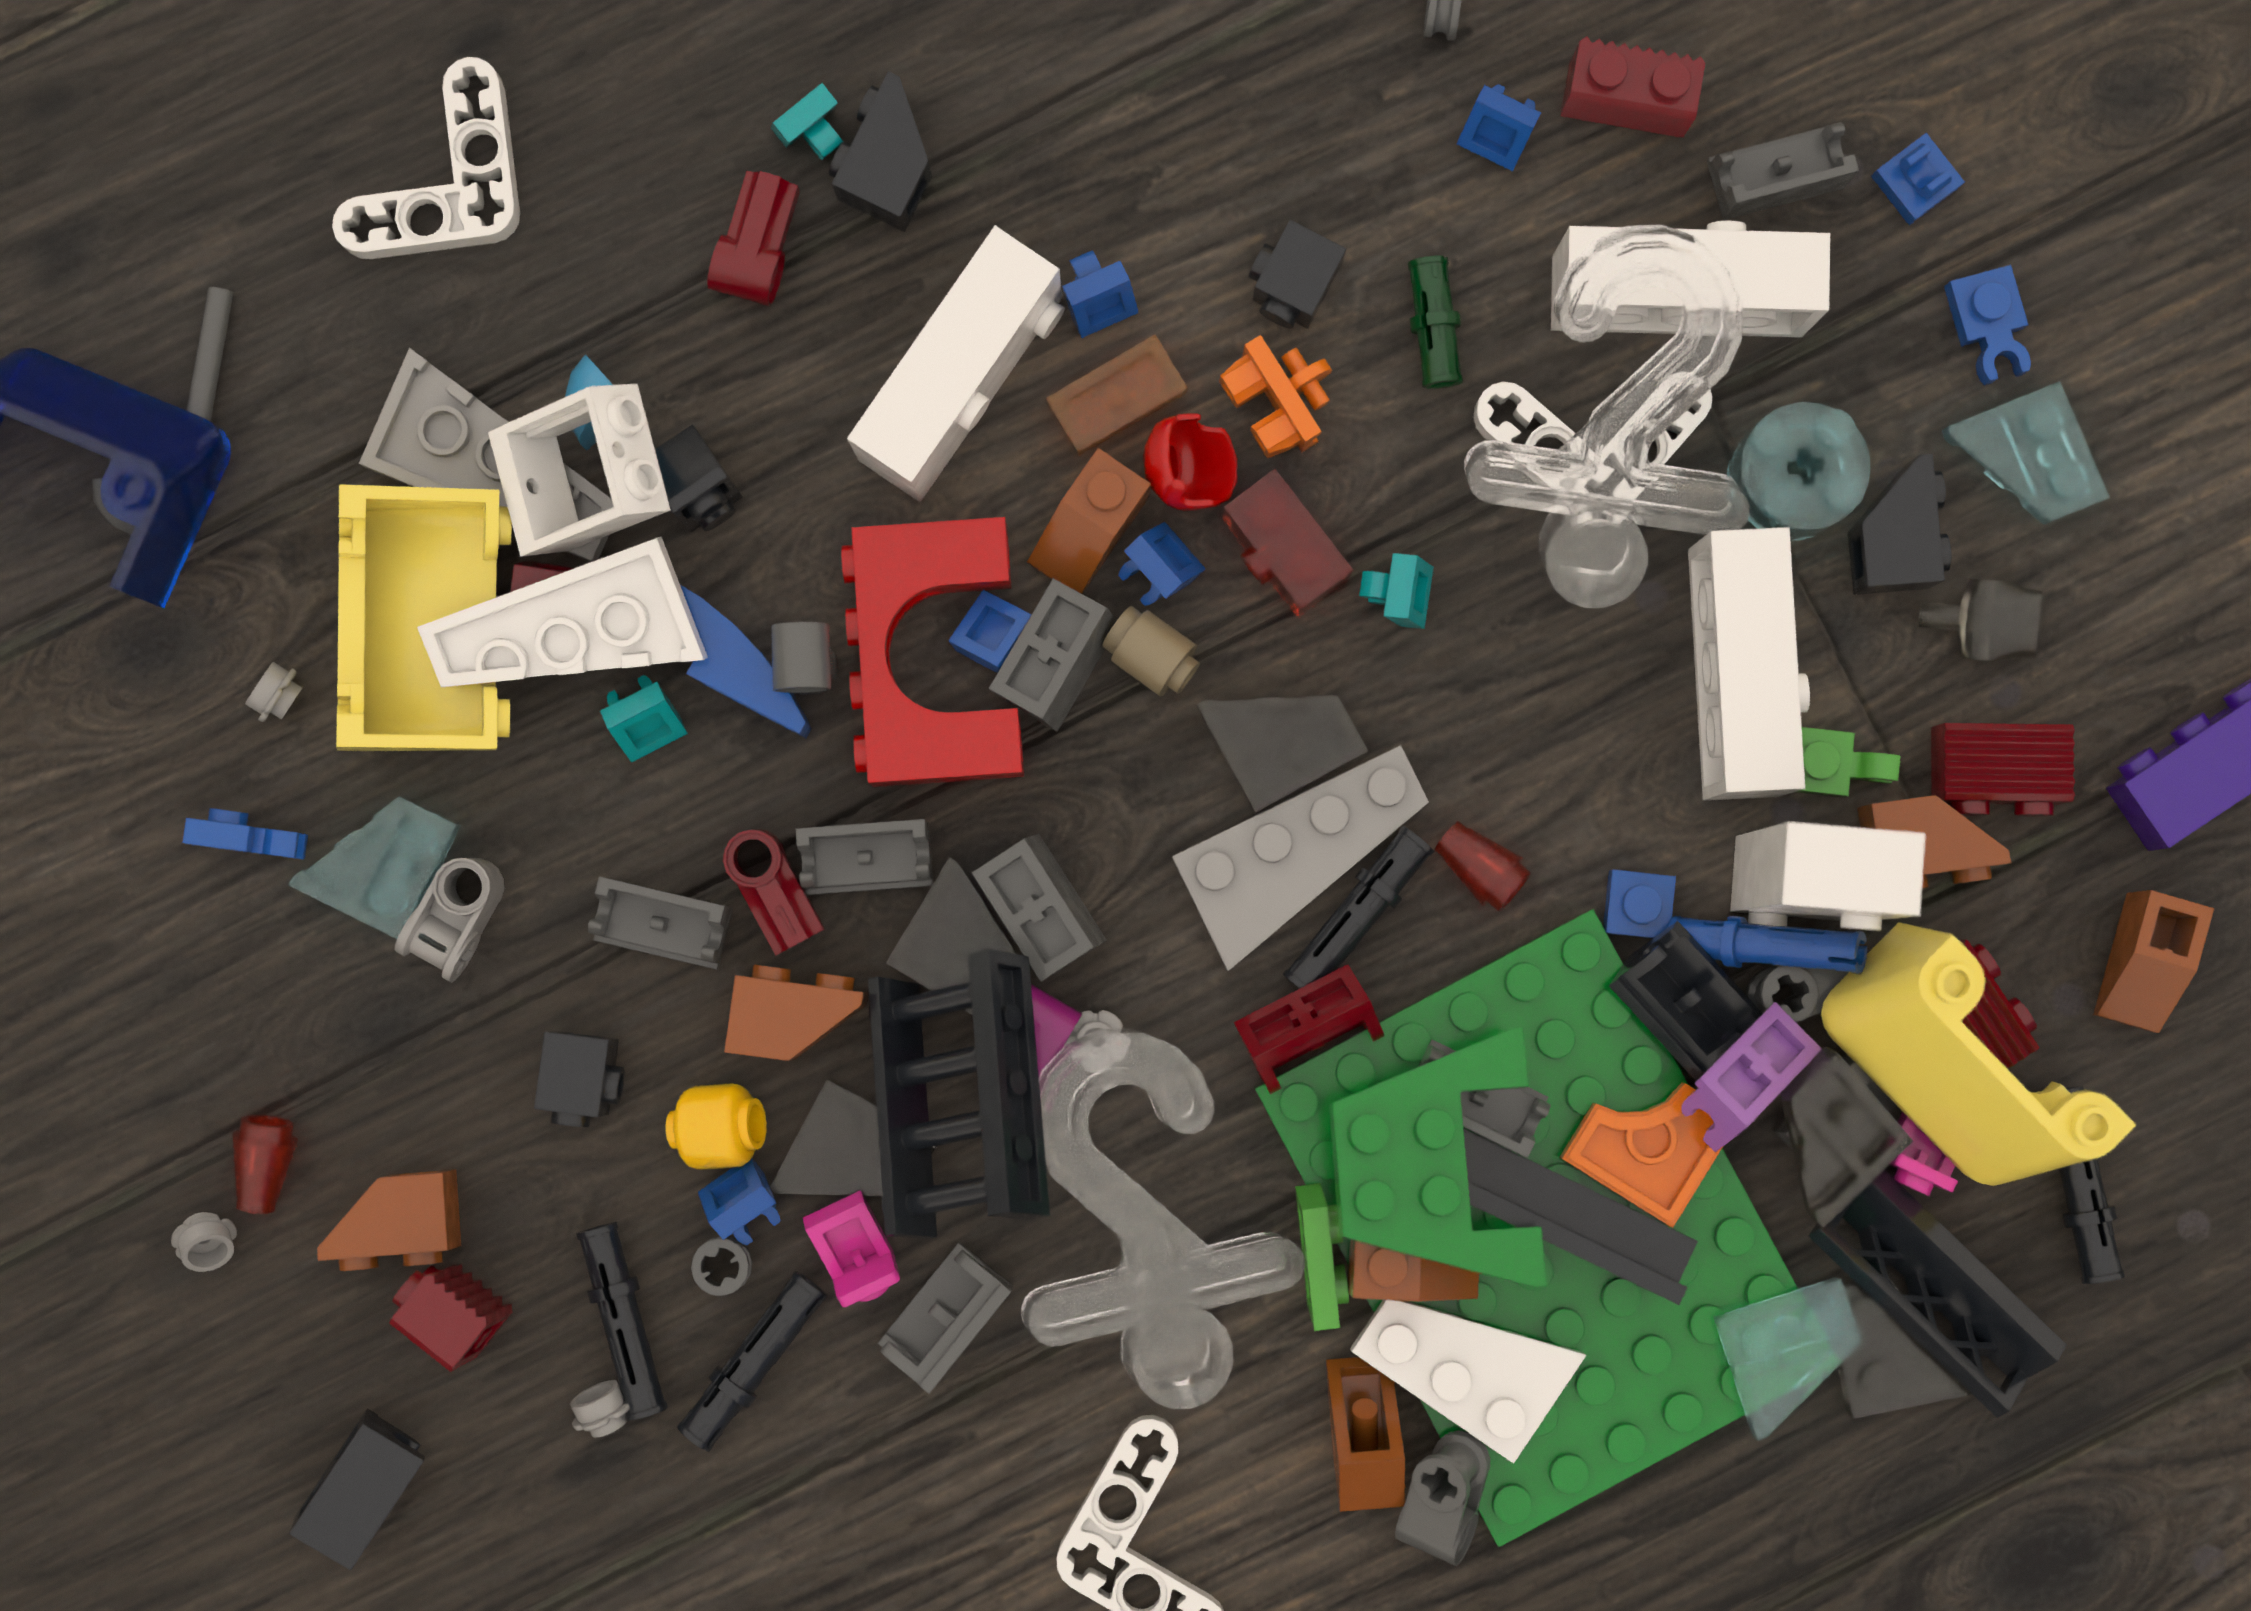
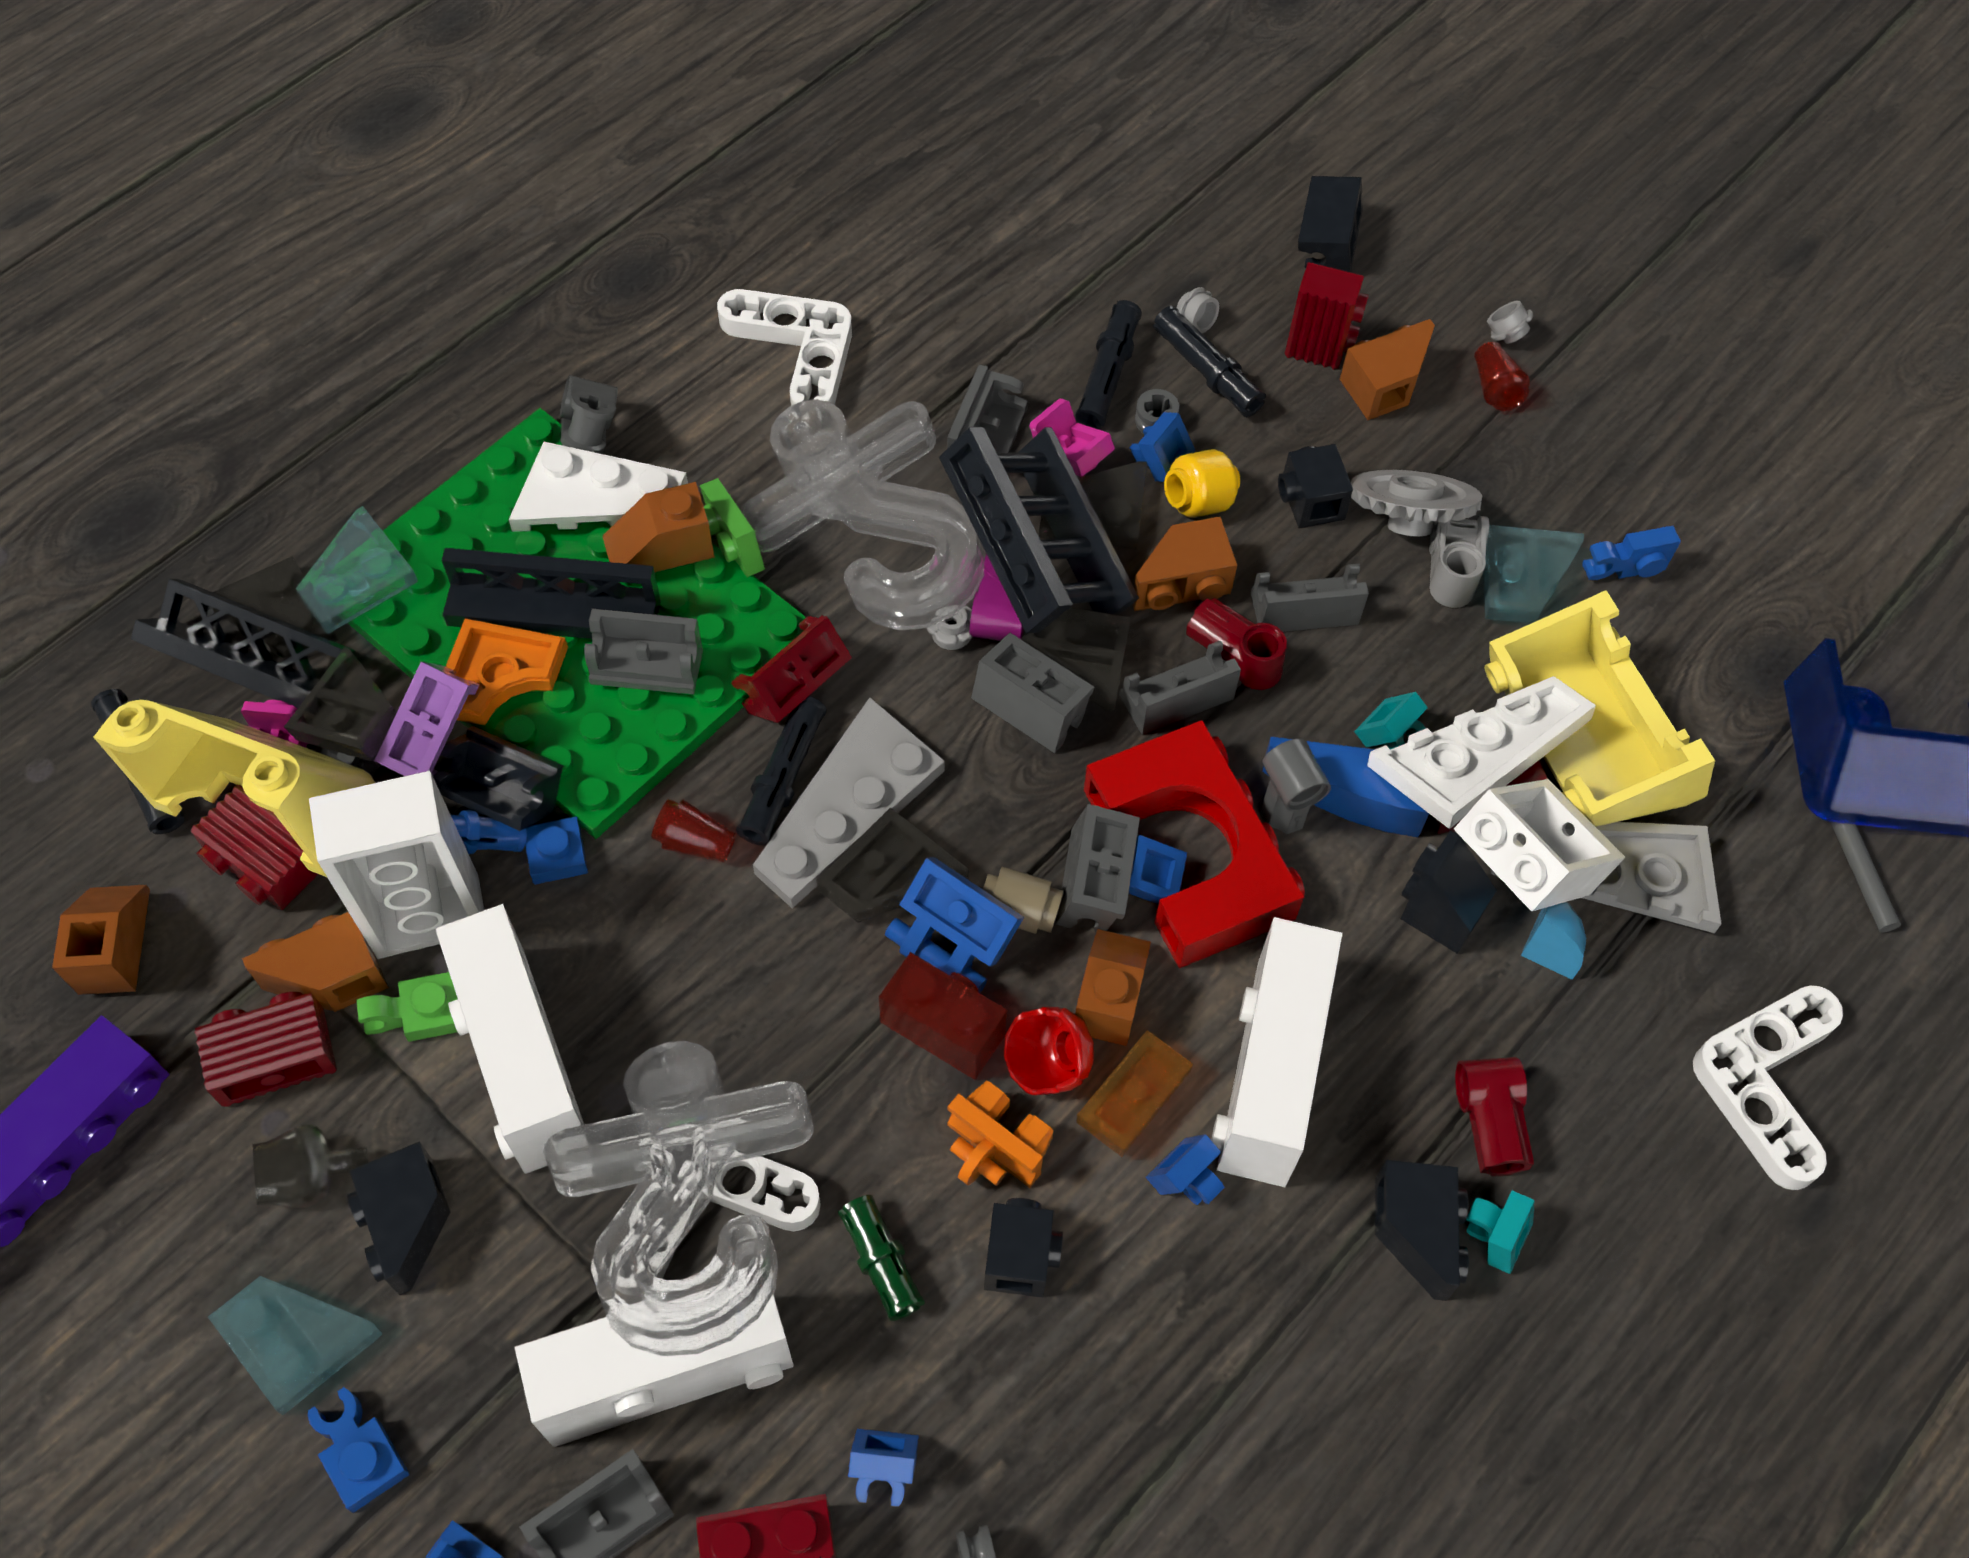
camera: 155 degrees right, 25 degrees down
light grey plate [245,662,302,722] -> none
blue tile [1118,522,1206,606] -> none
dark orange slope [1326,1357,1405,1512] -> none
green wing [1329,1027,1547,1288] -> none
teal tile [1359,553,1434,629] -> none
clear light blue brick [1727,402,1870,541] -> none
none -> blue plate [885,857,1024,998]
none -> light grey gear [1351,470,1482,536]

